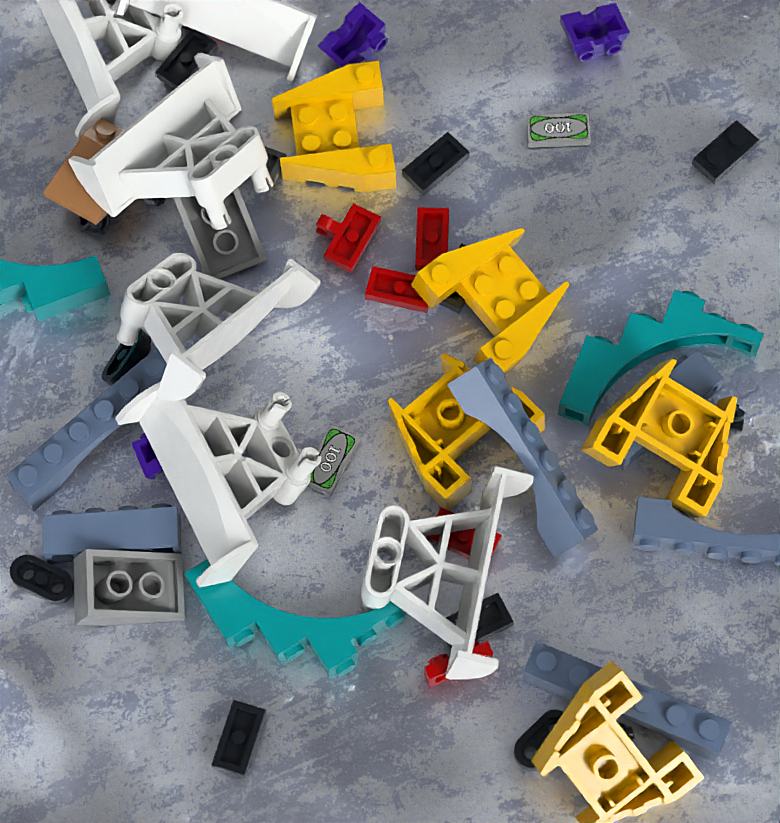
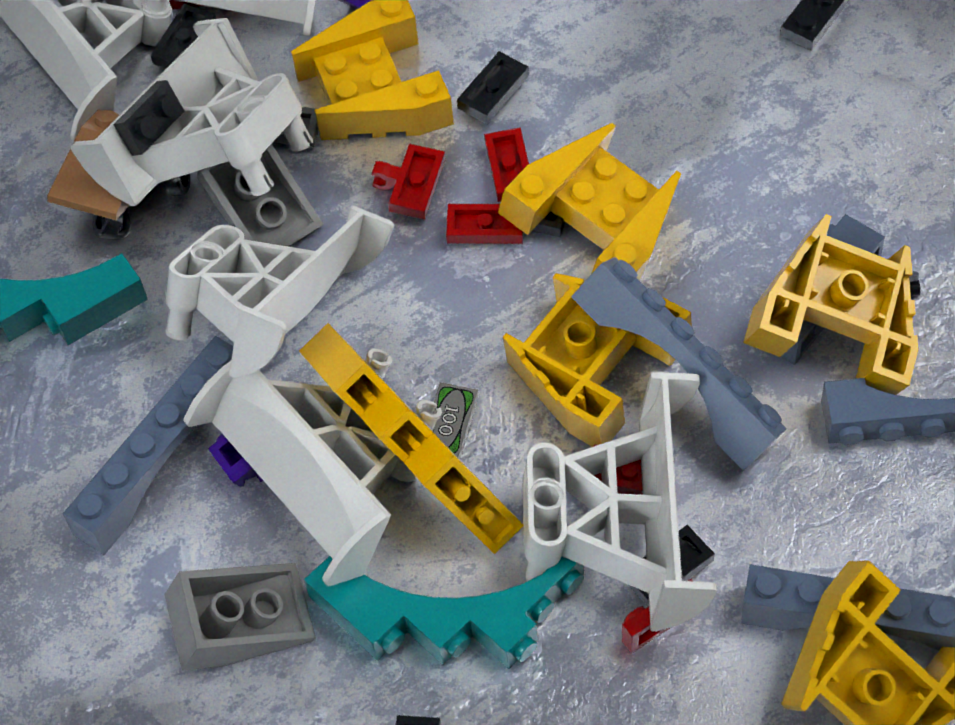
camera: 10 degrees left, 10 degrees down
black plate [10,555,74,605] -> none
sand blue brick [43,503,182,564] -> none
black plate [102,329,151,386] -> none
black plate [513,709,564,771] -> none
light grey tile [526,112,591,148] -> none
teal arch [558,290,764,426] -> none
none -> black plate [113,80,185,156]
none -> yellow arch [299,323,523,554]

